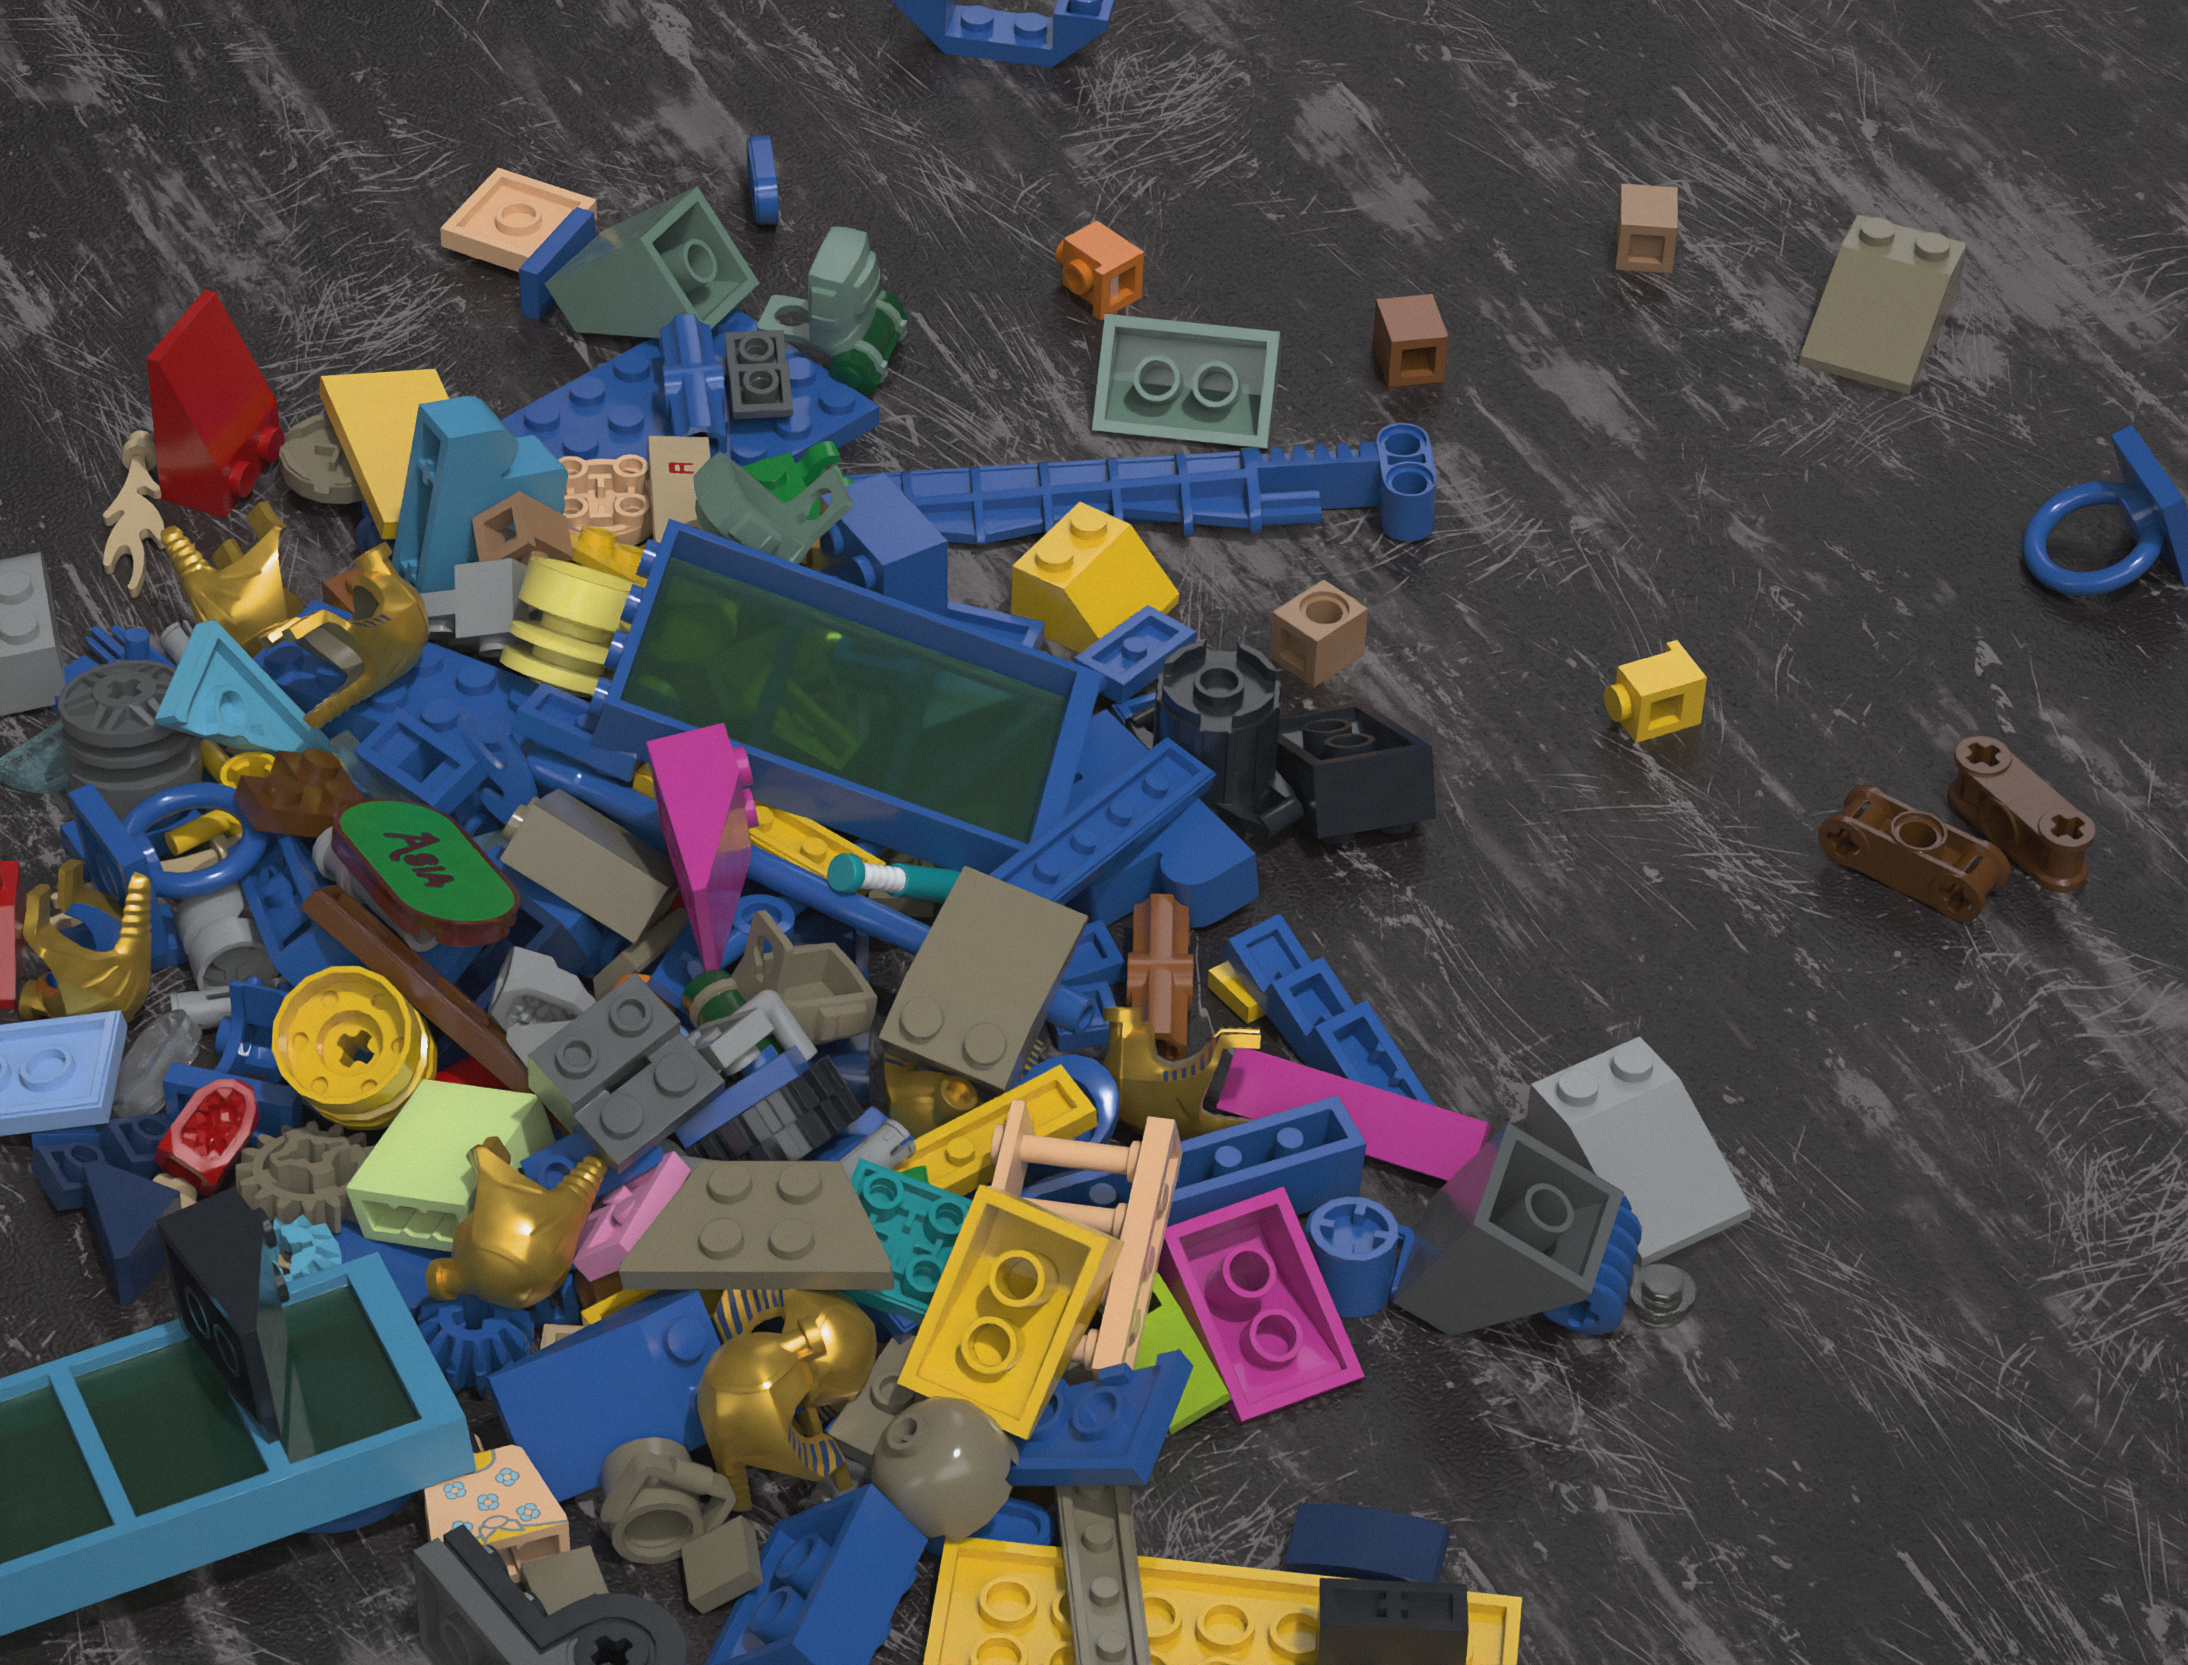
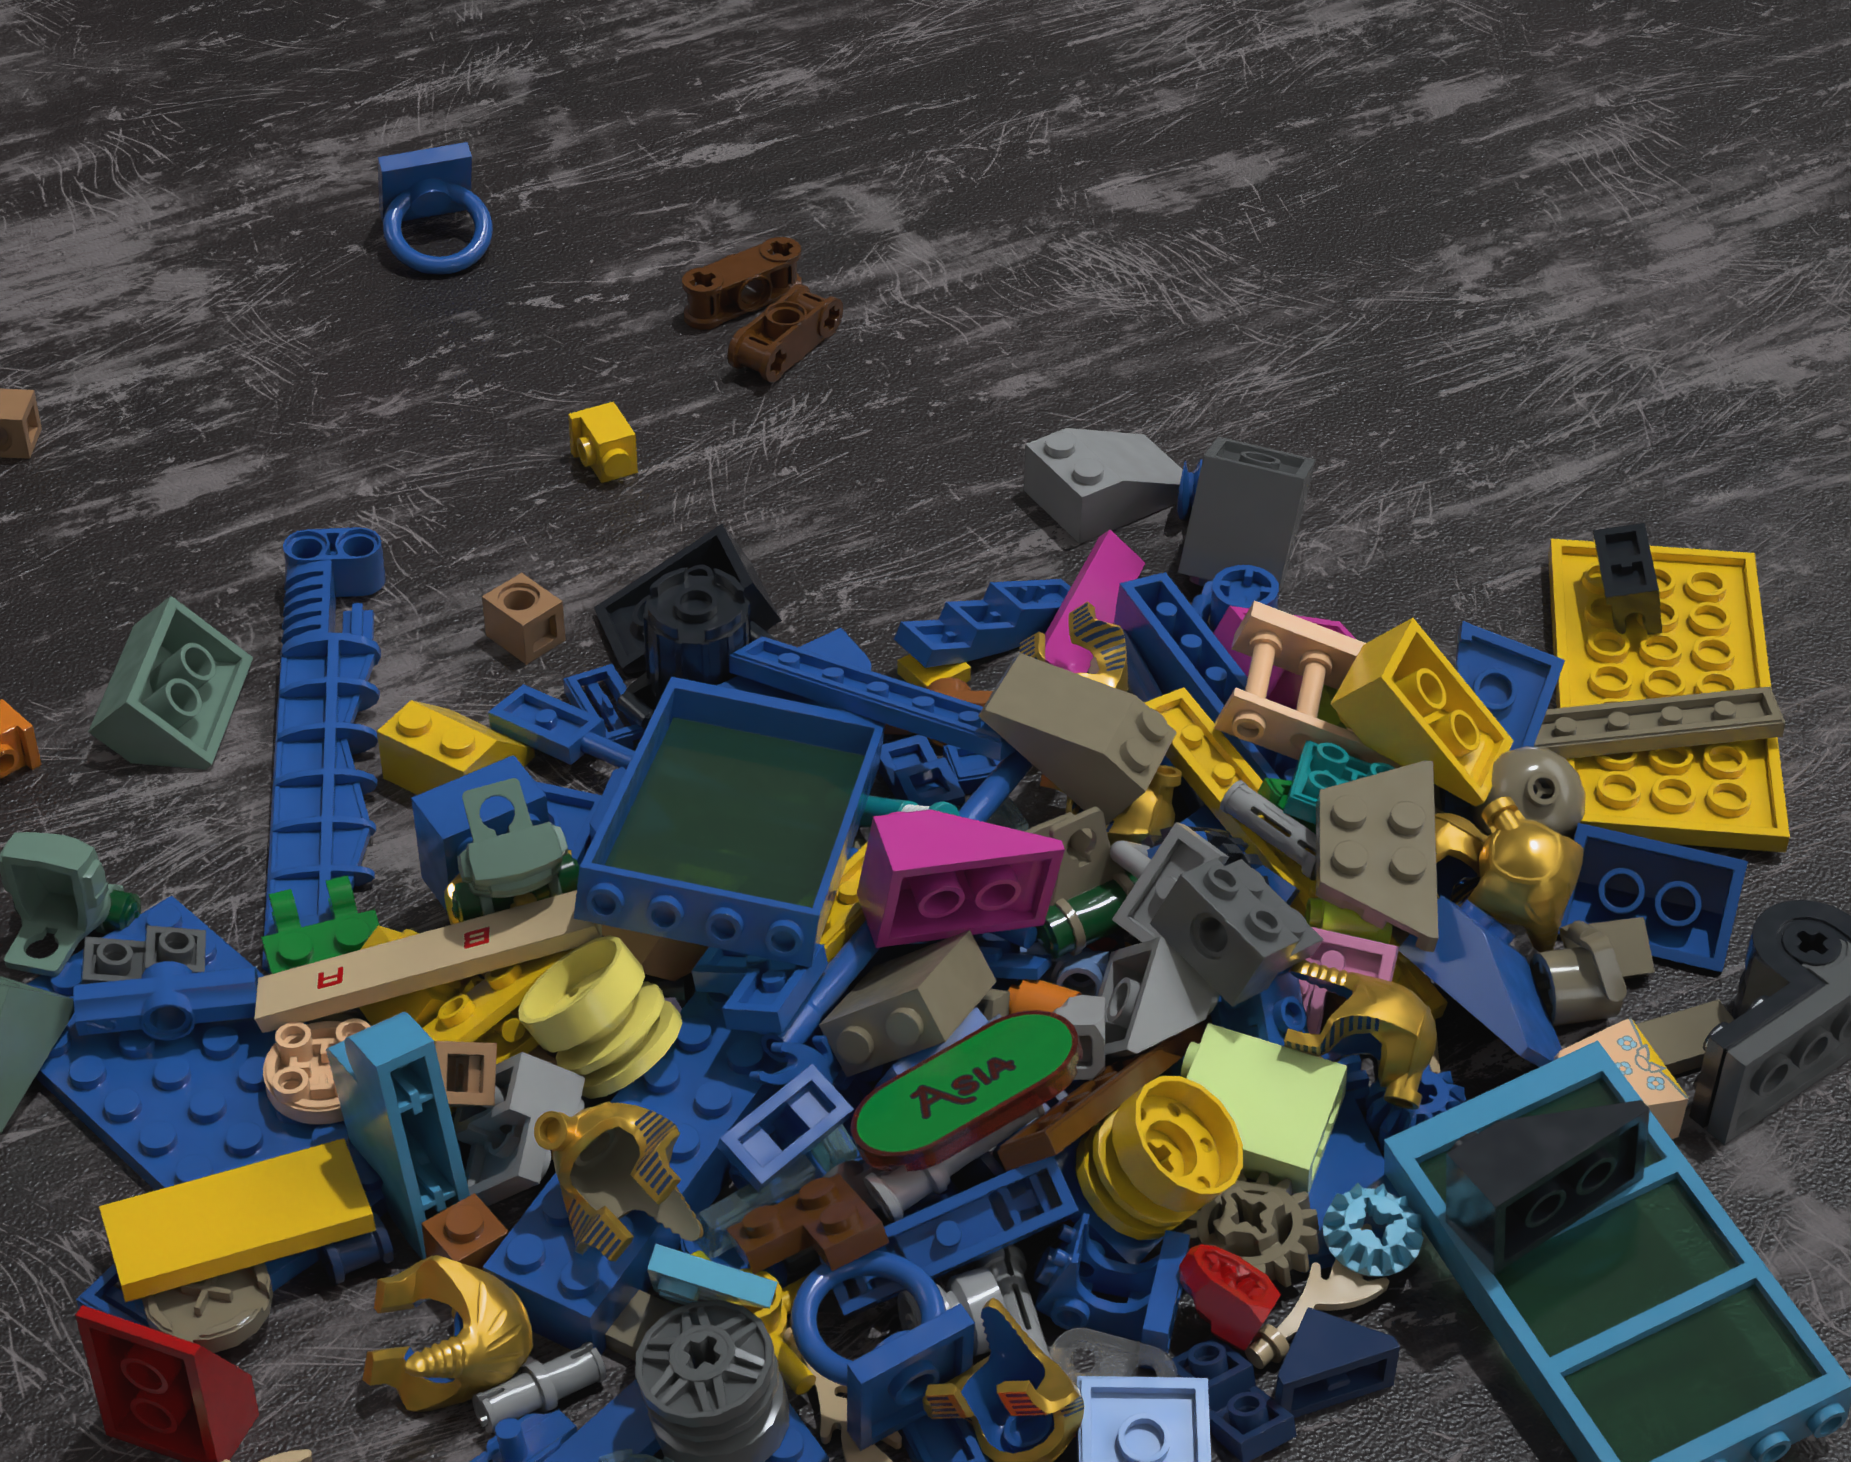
camera: 90 degrees left, 0 degrees up
dark blue slope [1284,1503,1450,1583] -> none
dark orange brick [1372,294,1449,388] -> none
dark tan slope [1799,214,1967,395] -> none

